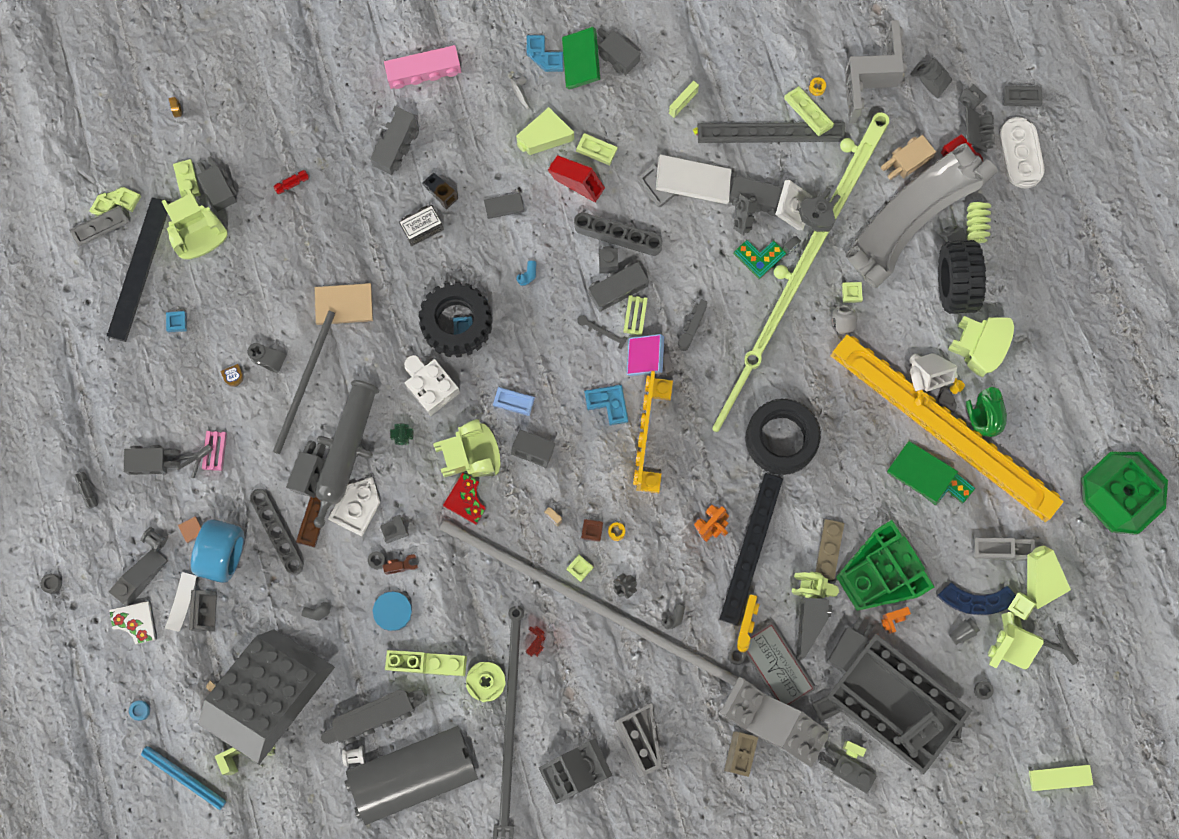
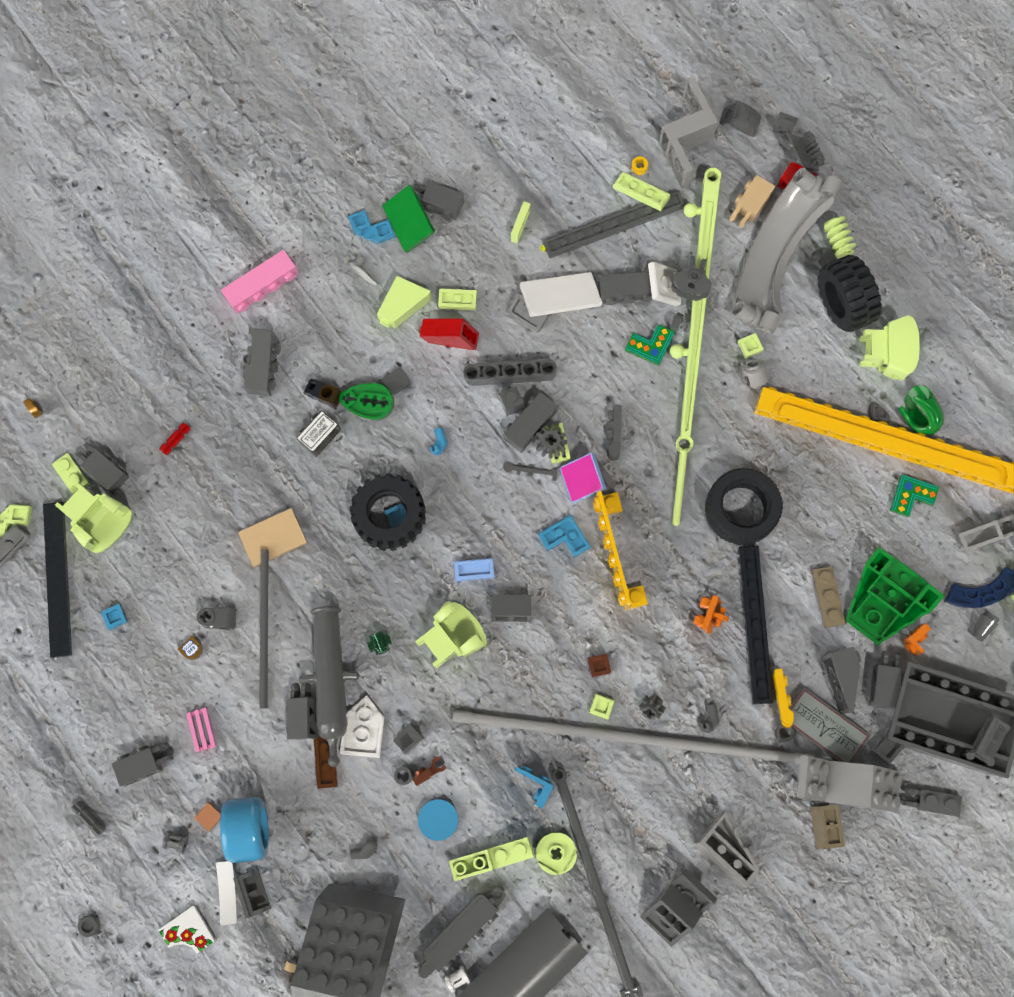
camera: 20 degrees left, 0 degrees up
dark grey slope [109,548,168,606] -> none
dark grey plant [172,444,213,478] -> none
dark grey beam [250,489,304,575] -> none
white brick [404,355,460,417] -> none
red tile [443,473,486,526] -> none
clear red bracket [525,626,547,658] -> none
tan tile [544,507,562,527] -> none
yellow bush [608,522,626,541] -> none
dark grey hinge [733,194,757,236] -> none
yellowish green hinge [792,572,839,599] -> none
yellowish green plate [842,741,866,759] -> none
green tile [887,441,958,504] -> none
white torso [910,353,965,406] -> none
white tile [999,117,1045,189] -> none
dark grey plate [1003,86,1042,107] -> none
none -> green piece [339,383,395,421]
none -> dark azure bracket [515,765,553,809]
none -> dark grey gear [534,426,567,459]

